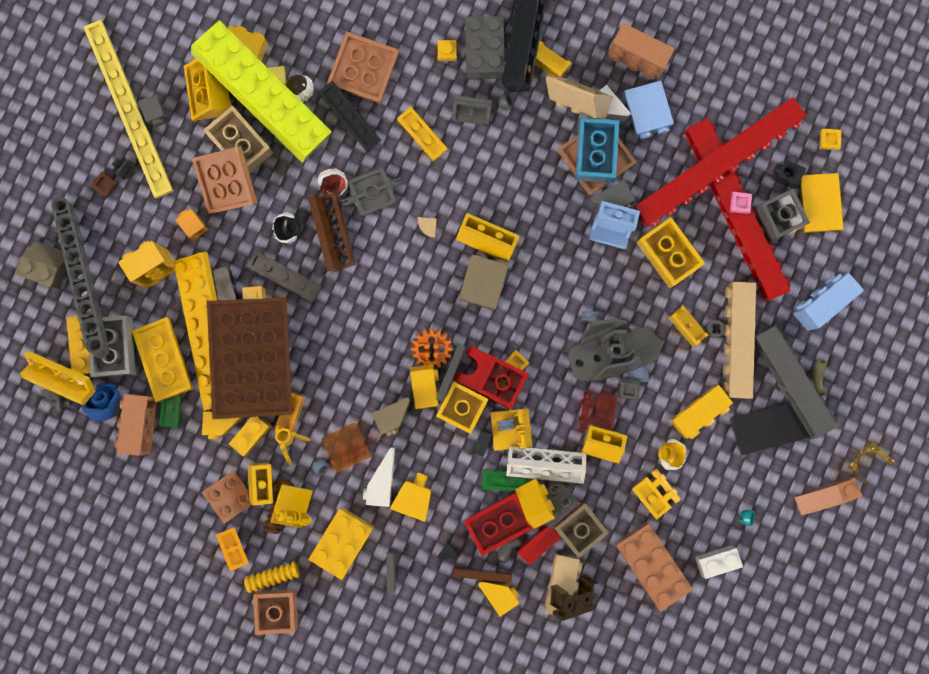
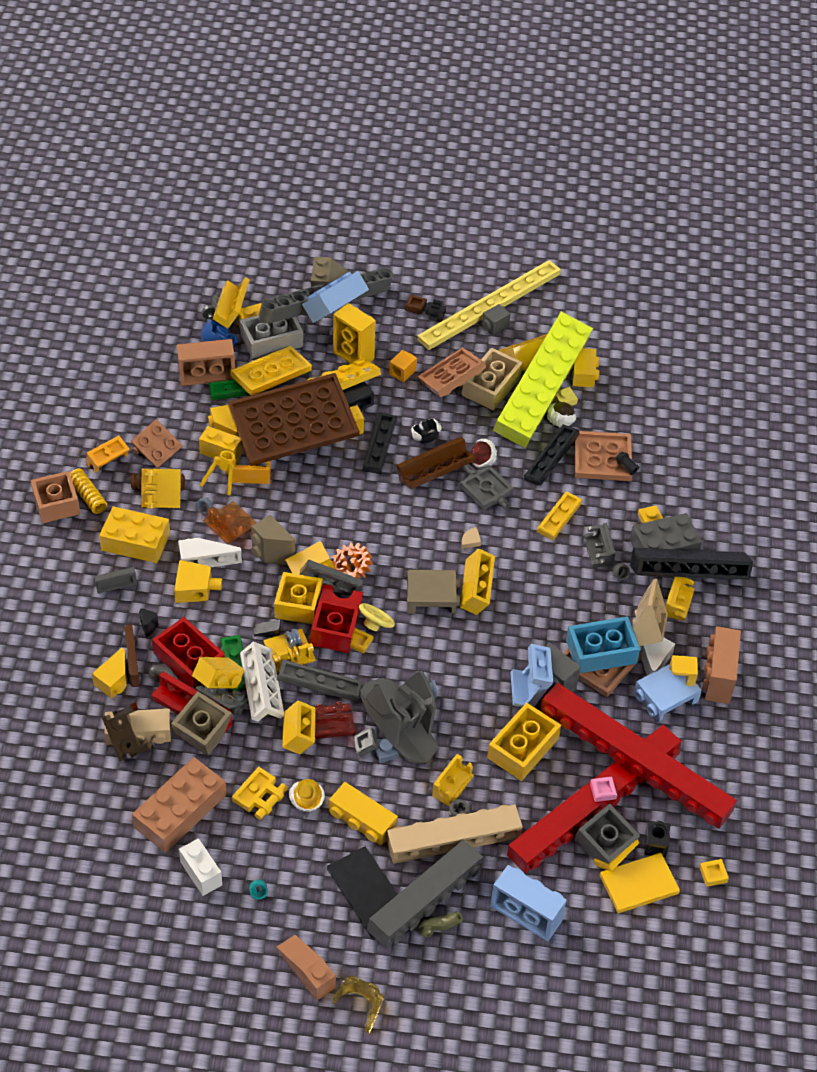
camera: 70 degrees right, 35 degrees down
yellow brick [248,462,273,505] -> none
none -> dark grey tile [277,659,363,702]
none -> light blue brick [302,271,369,323]
none -> light yellow piece [359,603,395,631]
none -> black pin [615,452,639,475]
none -> yellow panel [669,655,698,686]

